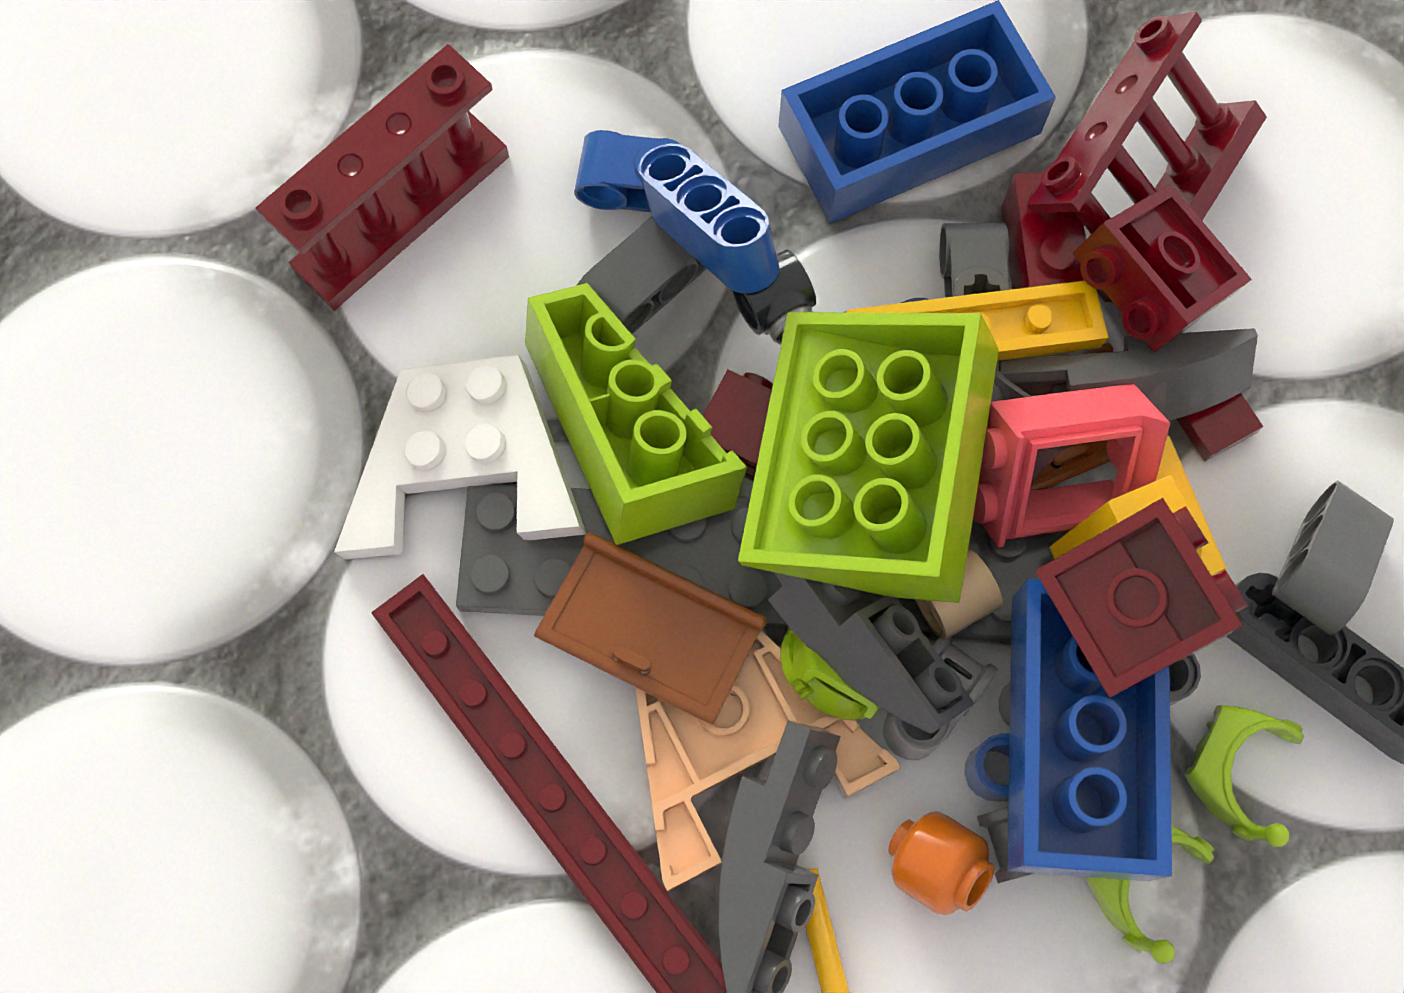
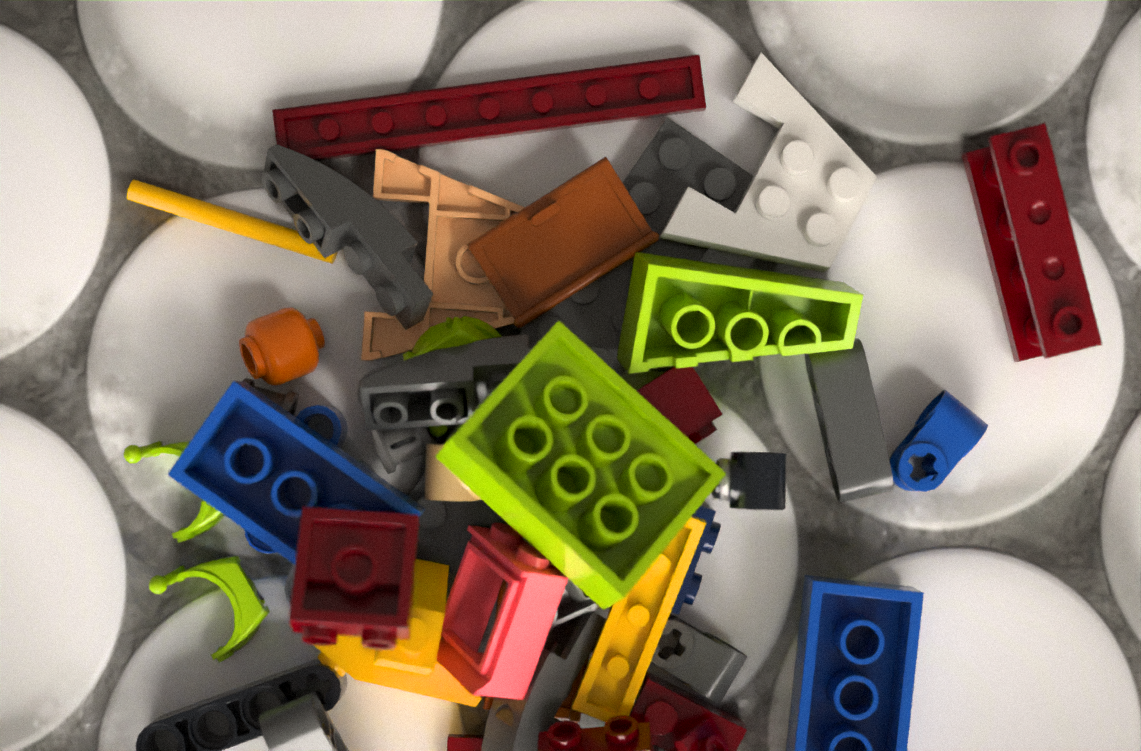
camera: 120 degrees right, 15 degrees up
blue beam [638,143,779,294] -> none

